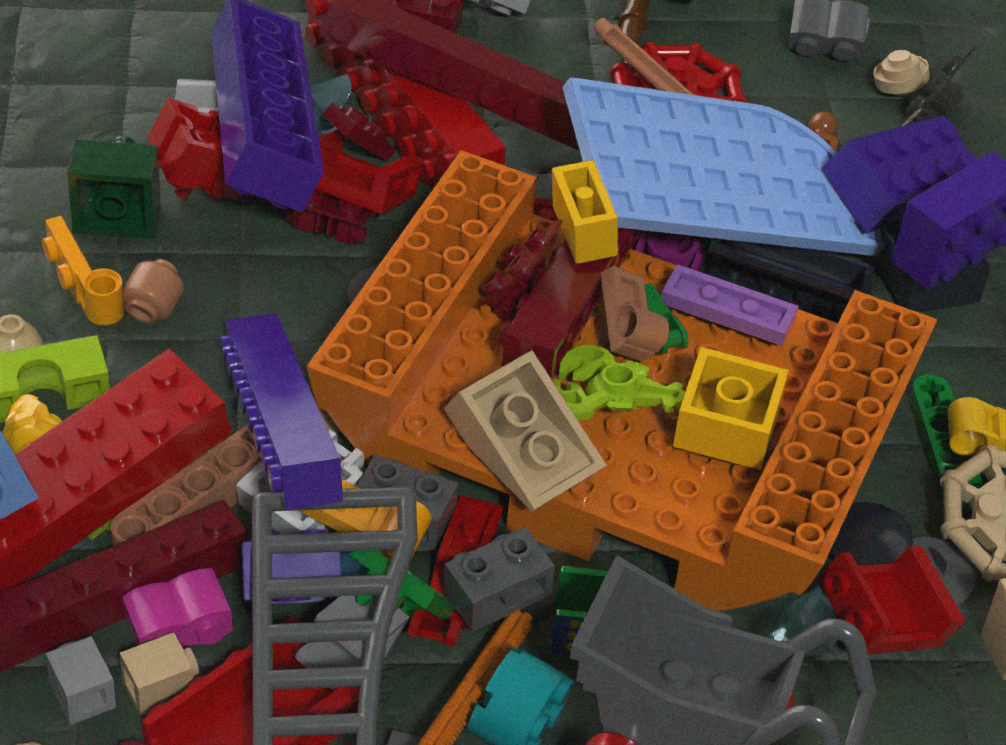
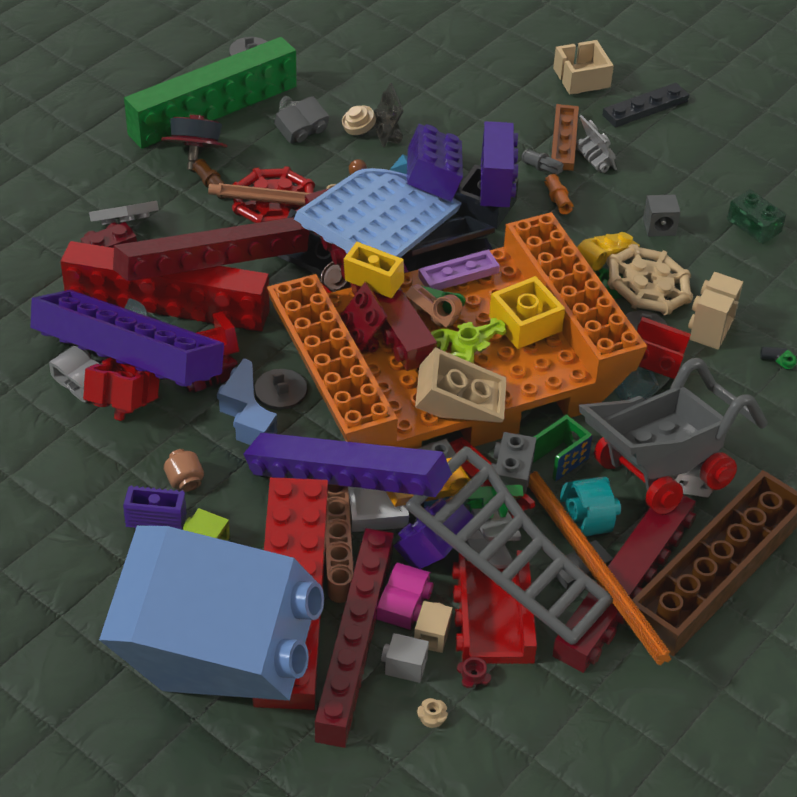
camera: 45 degrees left, 0 degrees up
light orange plate [42,216,124,325] -> none
dark green brick [67,136,161,239] -> none
dark red plate [323,102,397,162] -> none
none -> dark purple brick [123,485,187,530]
none -> medium blue arch [217,358,277,445]

